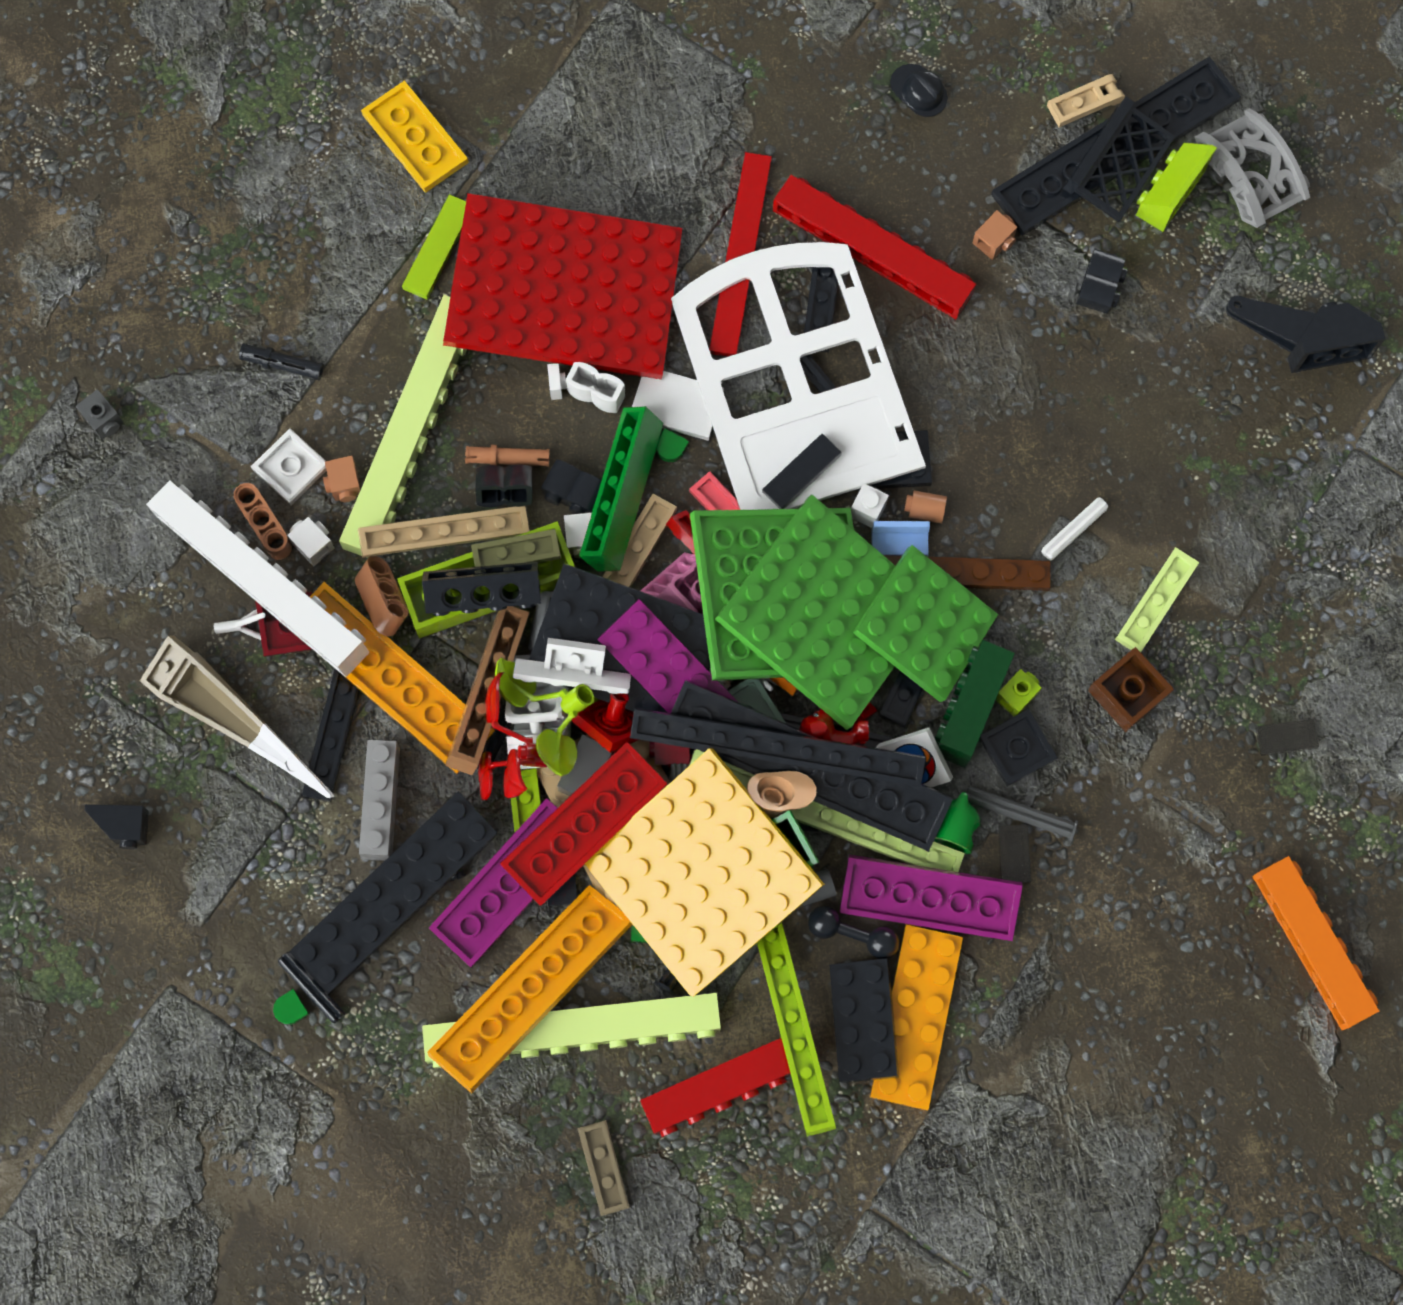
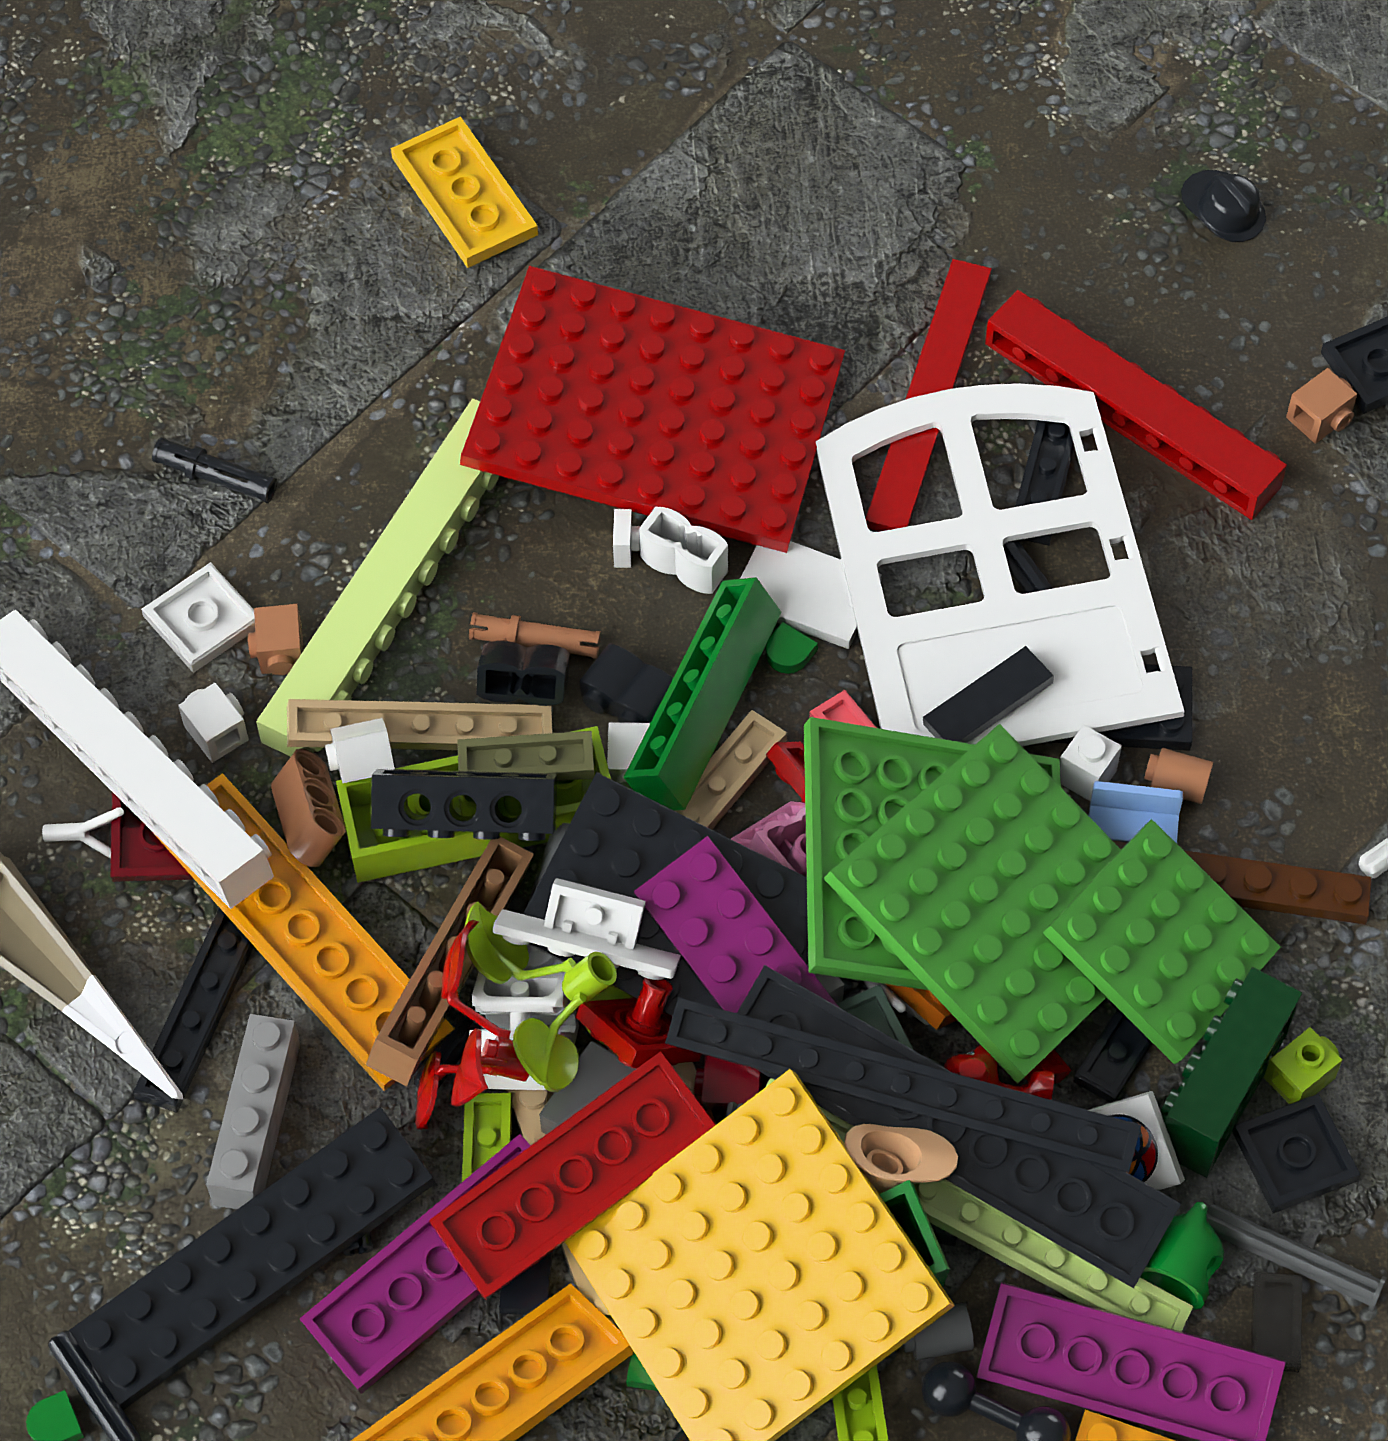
camera: 10 degrees right, 15 degrees down
nougat beam [234,483,292,560] -> none
lime tile [402,194,466,300] -> none
none -> white brick [325,718,395,783]

